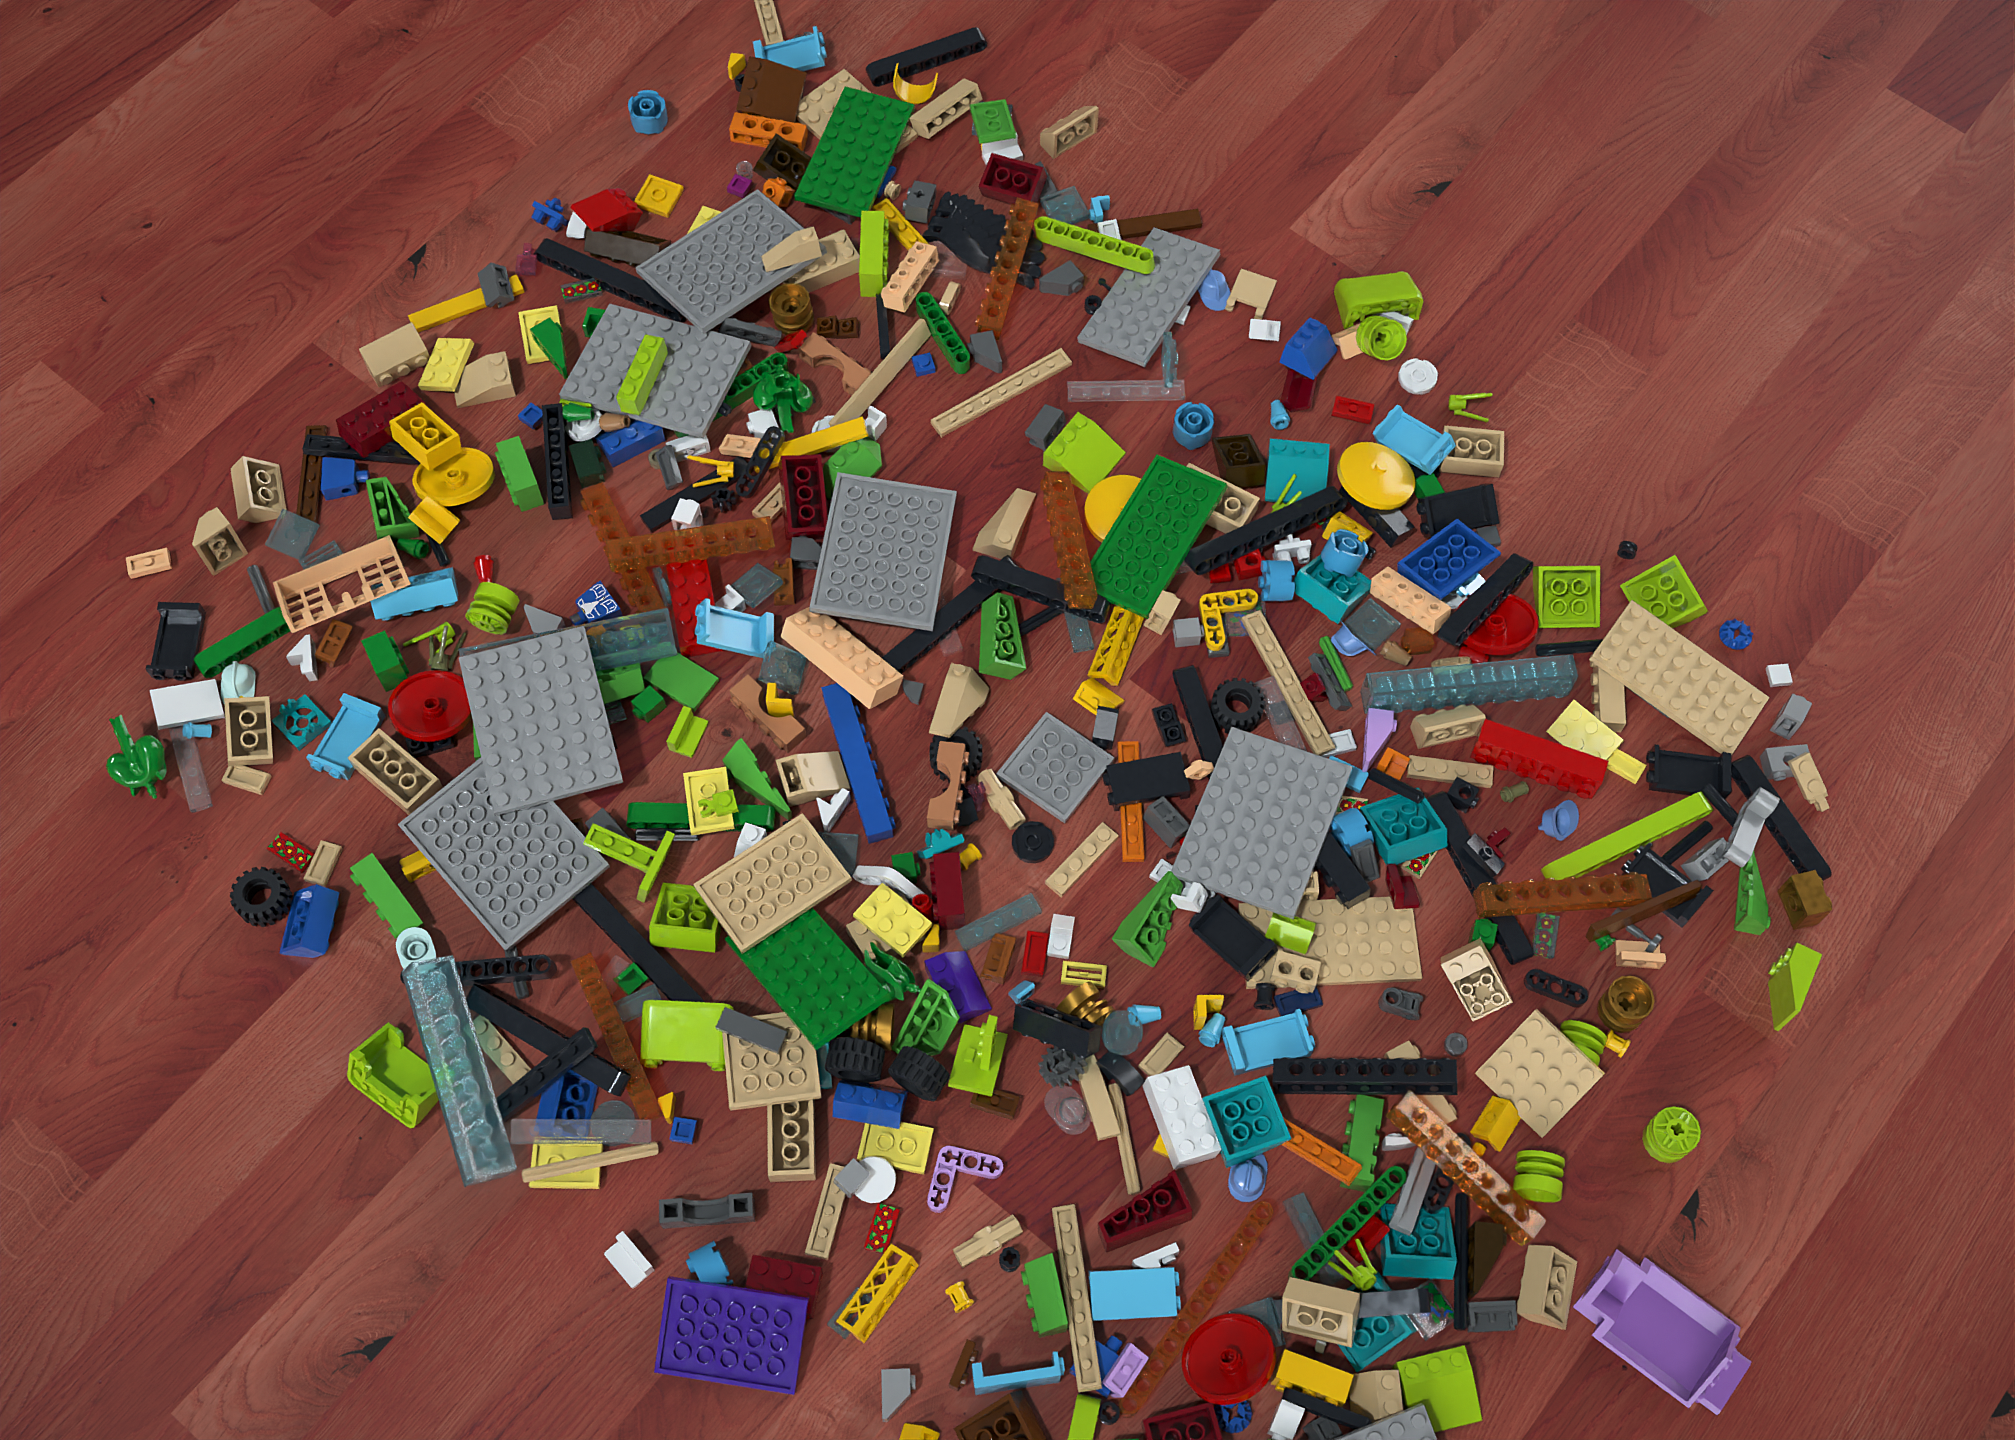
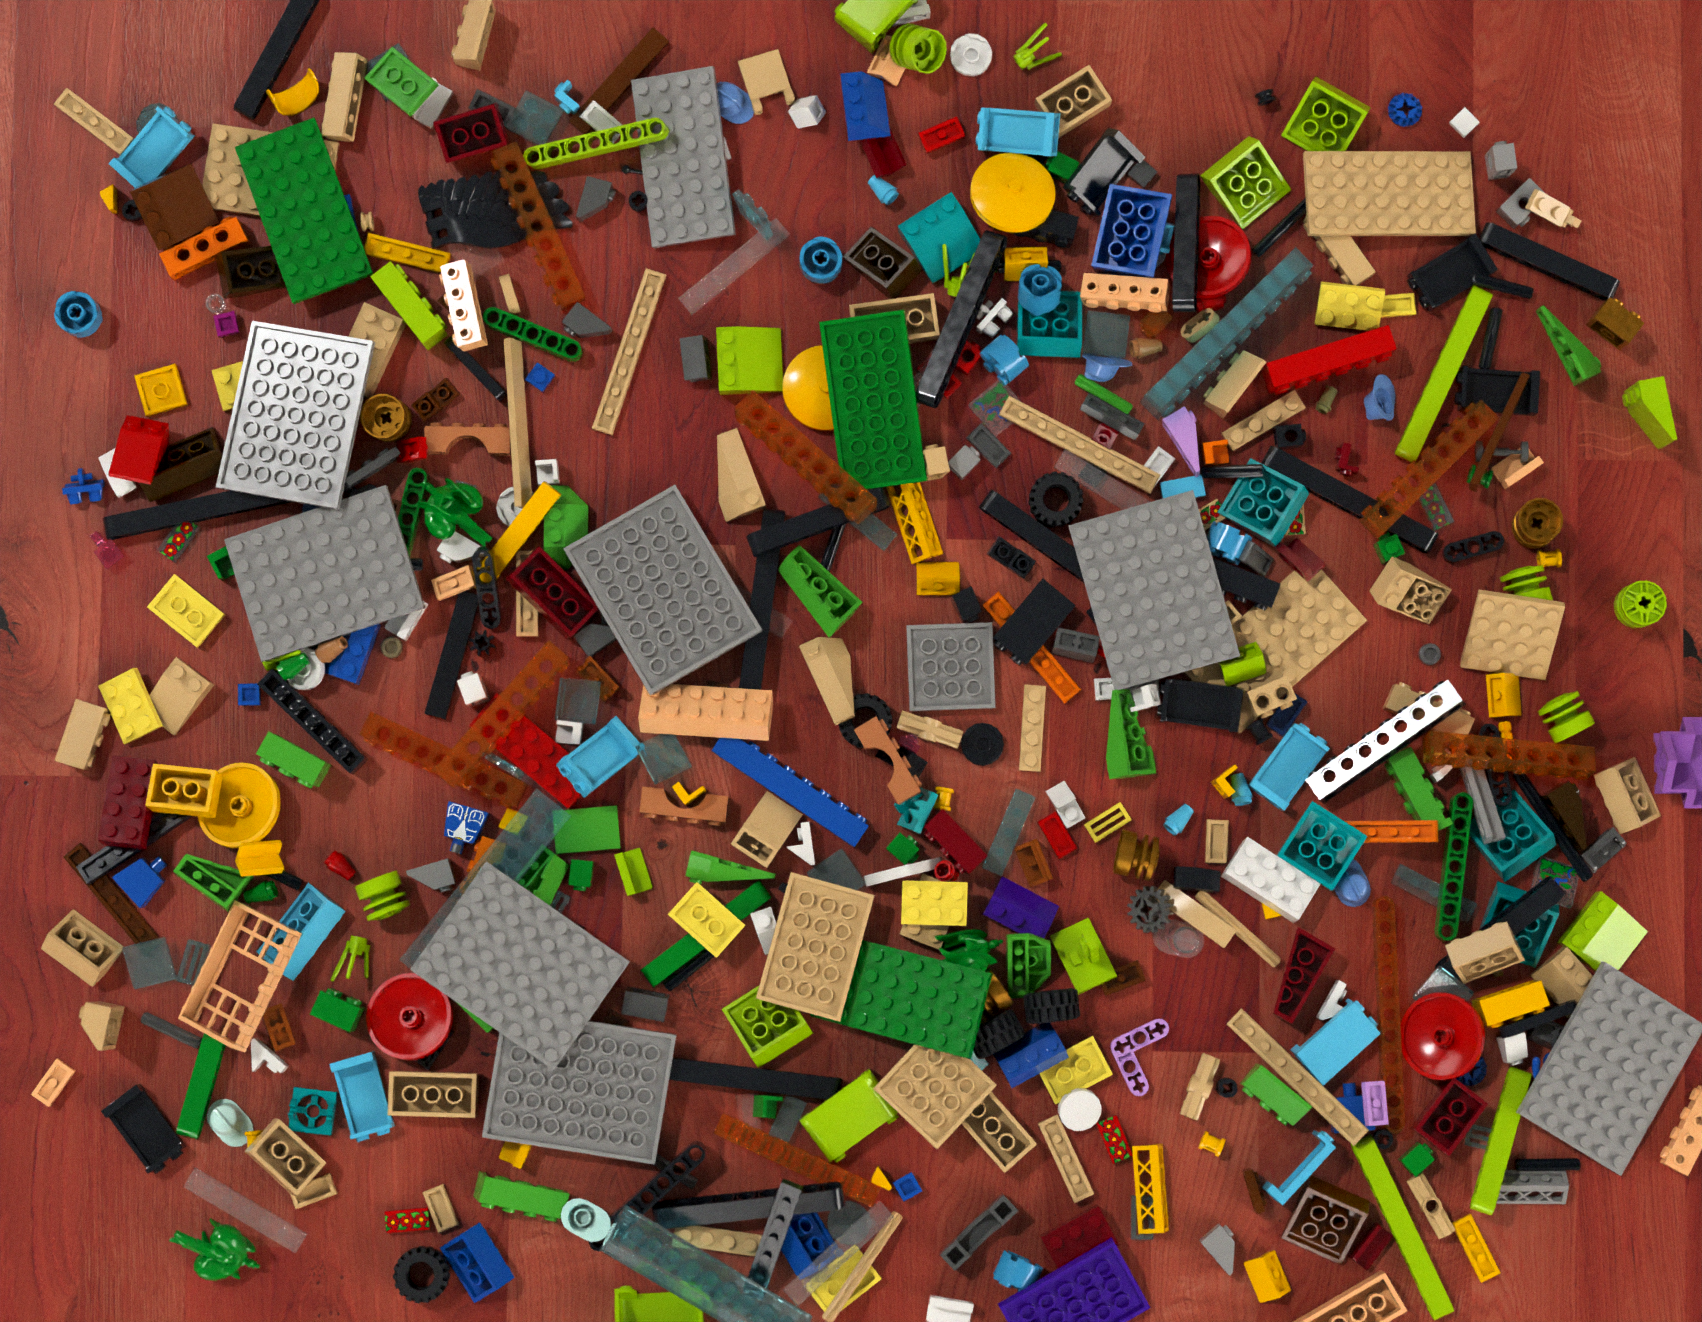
camera: 40 degrees left, 20 degrees up
white tile [150,679,224,730] -> none
medium azure pin [182,722,212,739] -> none
yellow tile [408,274,525,333] -> none
olive plant [429,626,467,671] -> none
dark grey hinge [477,263,515,308] -> none
green slope [530,317,568,379] -> none
clear green brick [569,439,607,488] -> none
lime piece [583,823,675,902] -> none
lime brick [616,334,668,415] -> none
dark grey tile [656,445,683,490] -> none
yellow plant [687,455,734,487] -> none
lime plate [698,789,738,818] -> none
dark grey tile [716,1007,788,1054] -> none
tan slope [761,226,822,272] -> none
orange brick [762,177,795,207] -> none
light grey panel [834,1158,869,1198] -> none
dark grey brick [902,180,936,223] -> none
dark grey tile [903,679,924,705] -> none
yellow slope [922,924,940,953] -> none
medium azure slope [1008,980,1035,1004] -> none
black brick [1013,999,1102,1058] -> none
clear light blue tile [1102,1010,1143,1055] -> none
light nougat plate [1184,760,1214,780] -> none
yellow beam [1199,589,1258,651] -> none
lime plant [1328,1238,1377,1291] -> none
red tile [1343,1215,1391,1264] -> none
dark grey piece [1378,987,1424,1021] -> none
black plate [1462,833,1505,878] -> none
light grey brick [1681,837,1729,881] -> none
light grey beam [1722,787,1780,868] -> none

